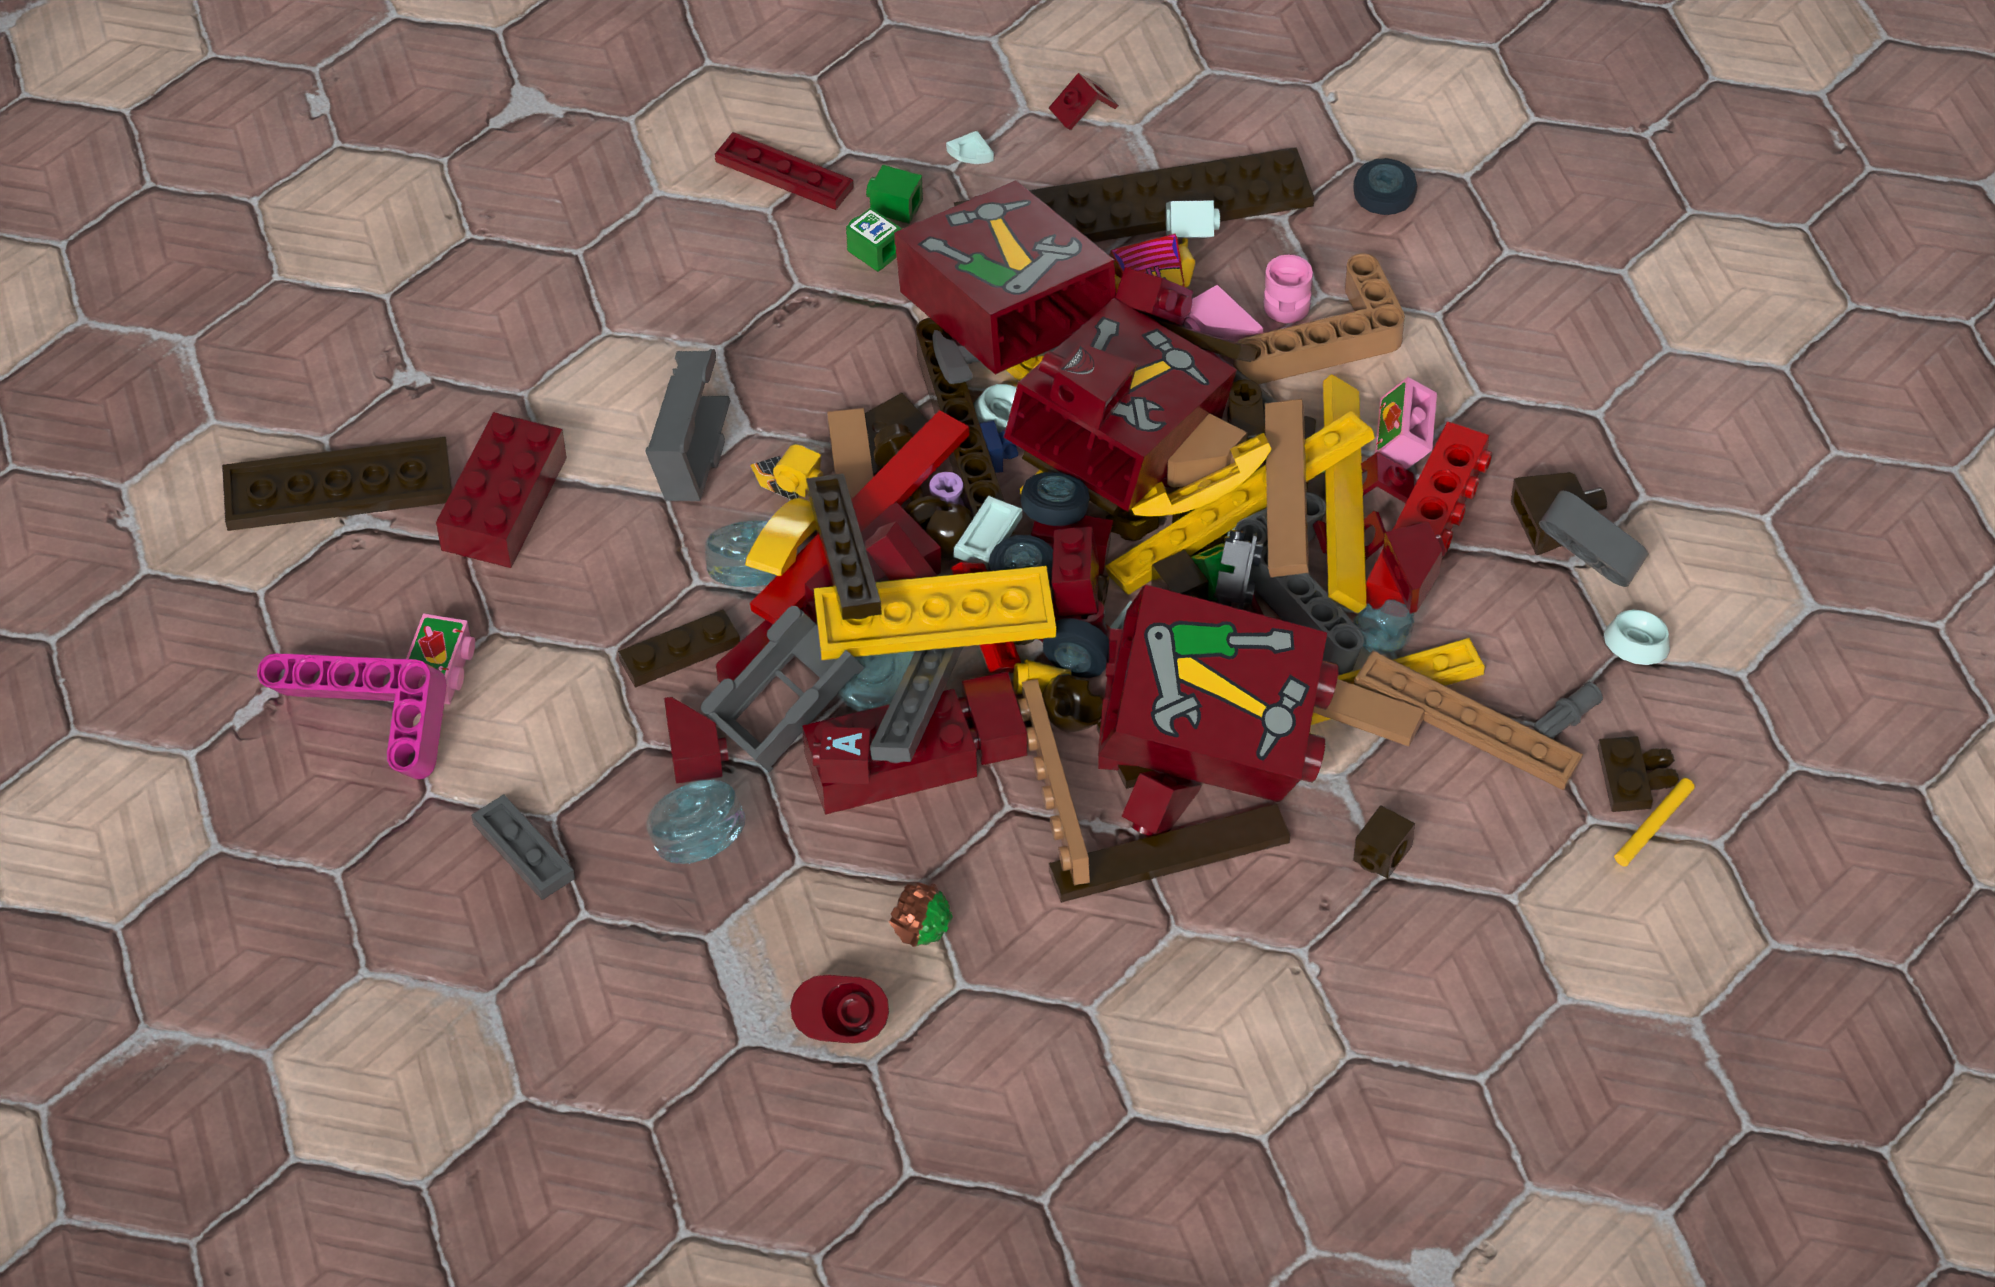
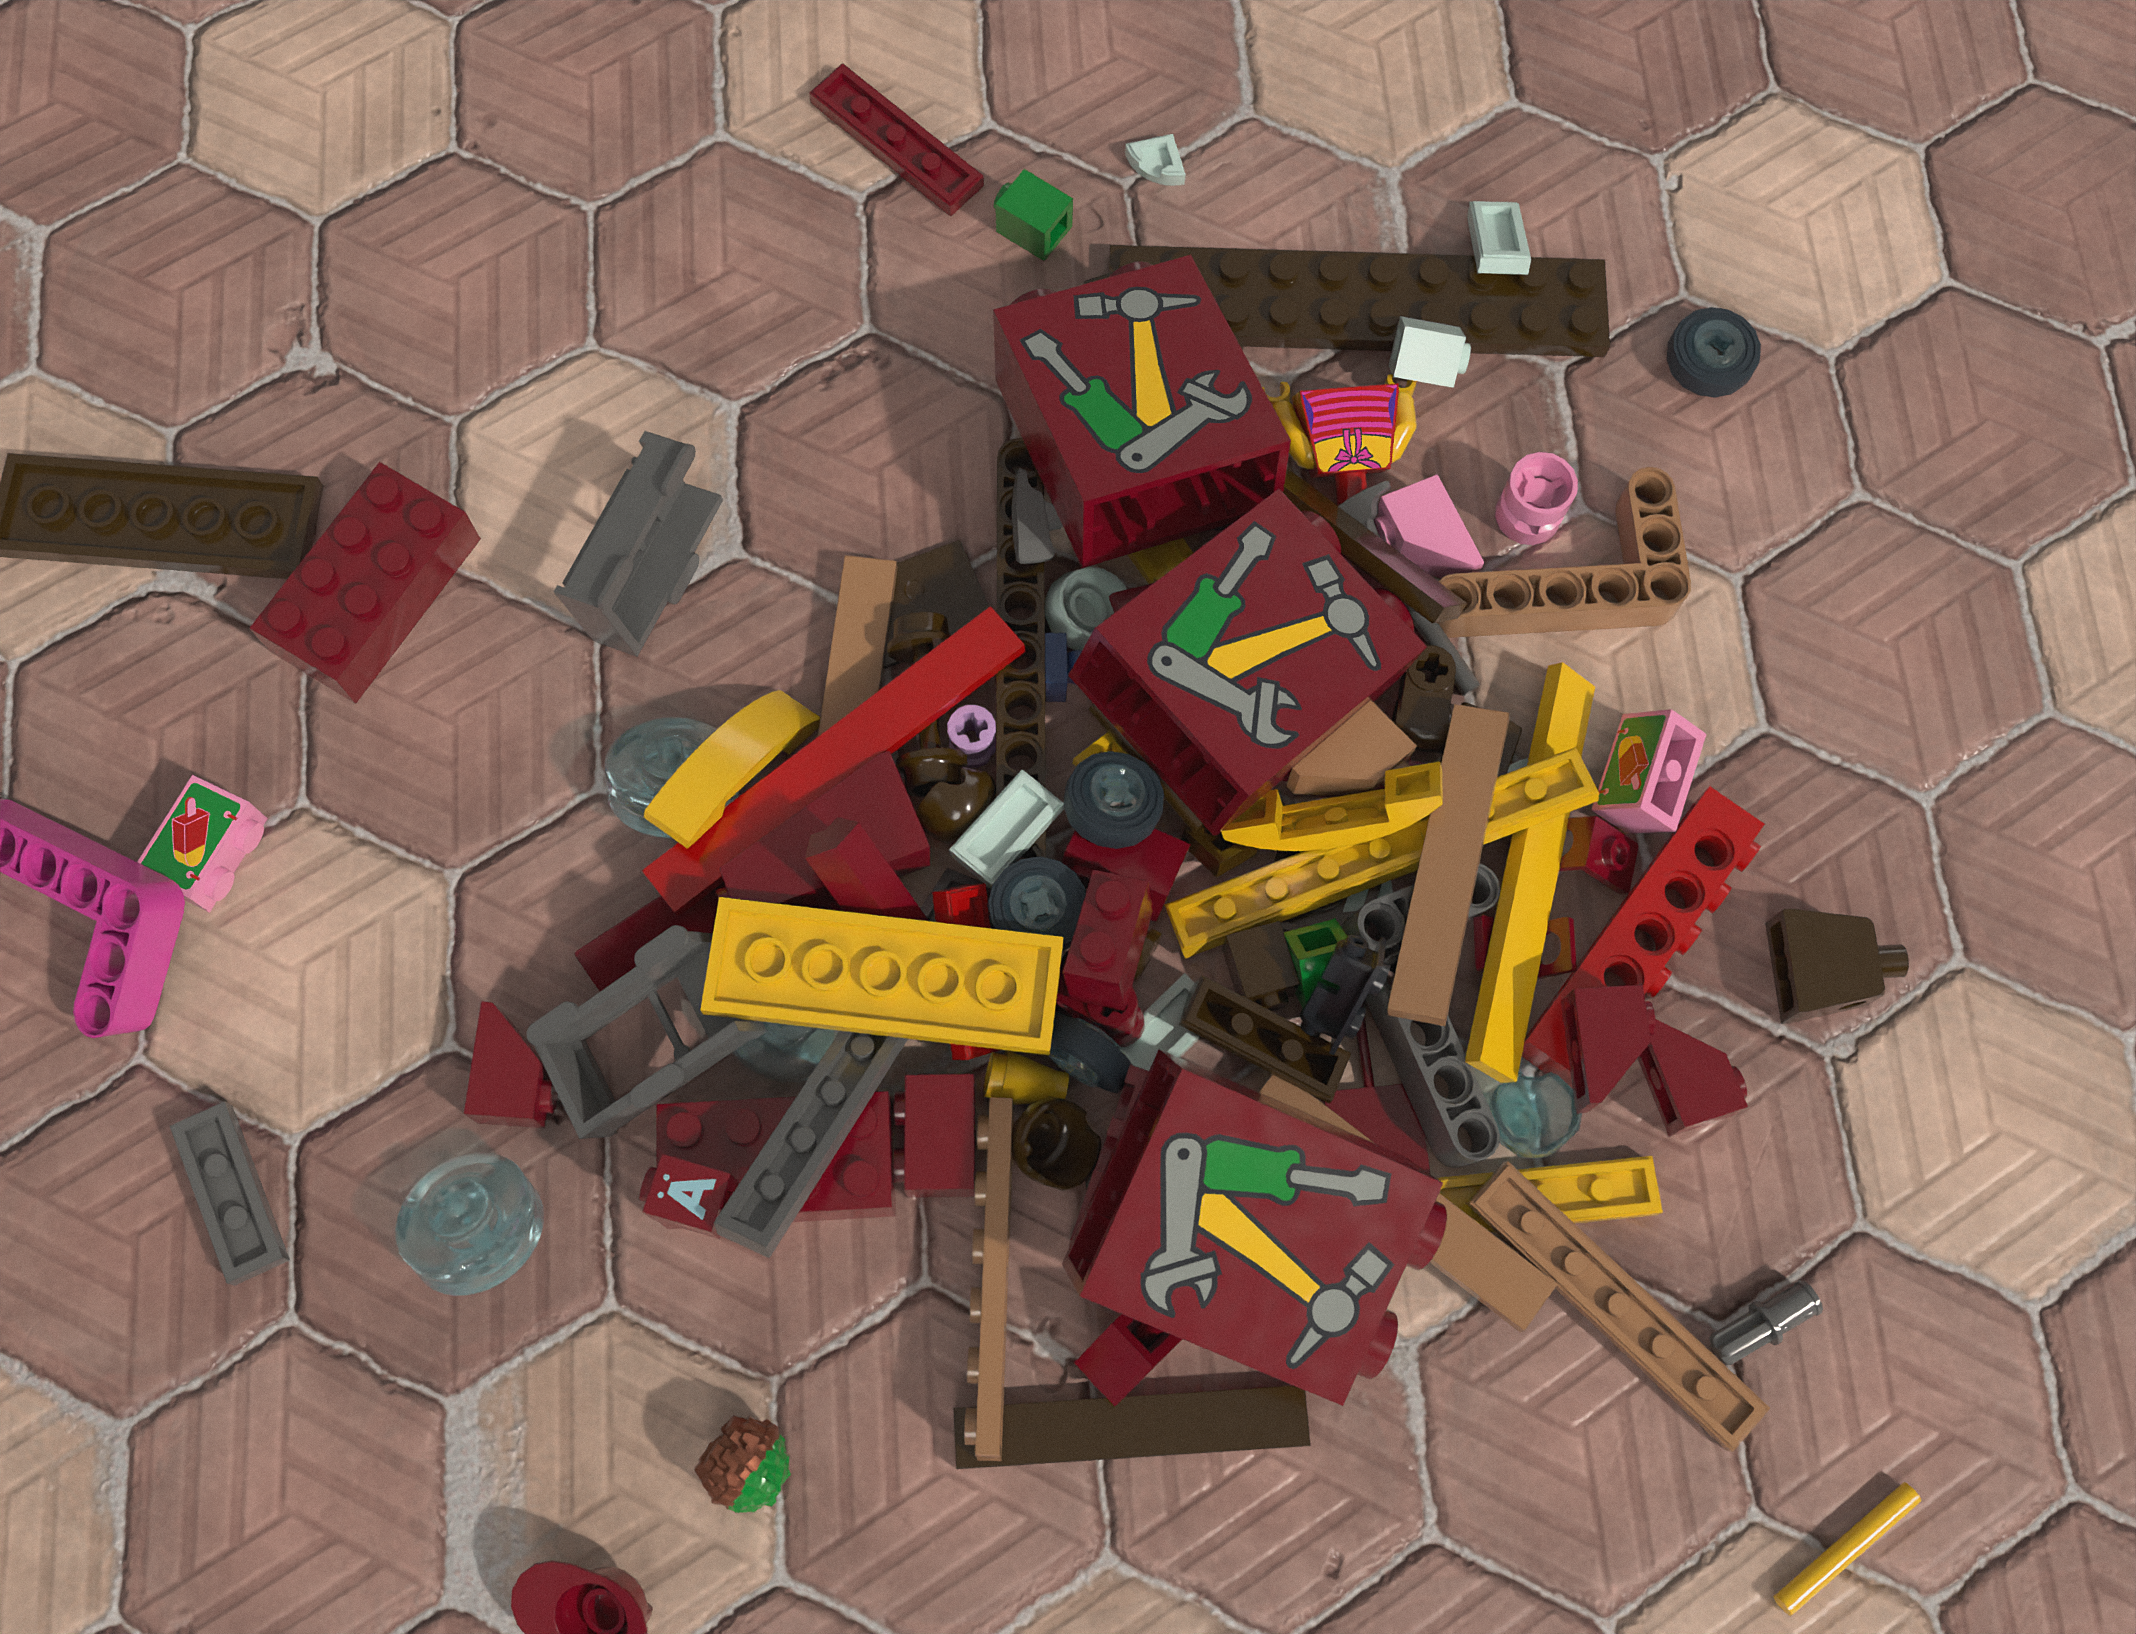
camera: 10 degrees right, 20 degrees up
dark brown plate [618,609,740,688] -> none
sticker [750,456,799,500] -> none
yellow plate [773,445,823,497] -> none
dark brown plate [806,473,882,620] -> none
green brick [846,208,902,272] -> none
dark red torso [1039,344,1137,430] -> none
dark red bracket [1049,73,1119,130] -> none
dark red brick [1115,267,1193,326] -> none
dark brown brick [1353,805,1415,879] -> none
dark grey beam [1539,491,1649,587] -> none
dark brown hinge [1597,736,1679,812] -> none
light aqua hat [1604,609,1670,665] -> none
none -> light aqua tile [1467,201,1531,274]
none -> dark red slope [1637,1019,1748,1137]

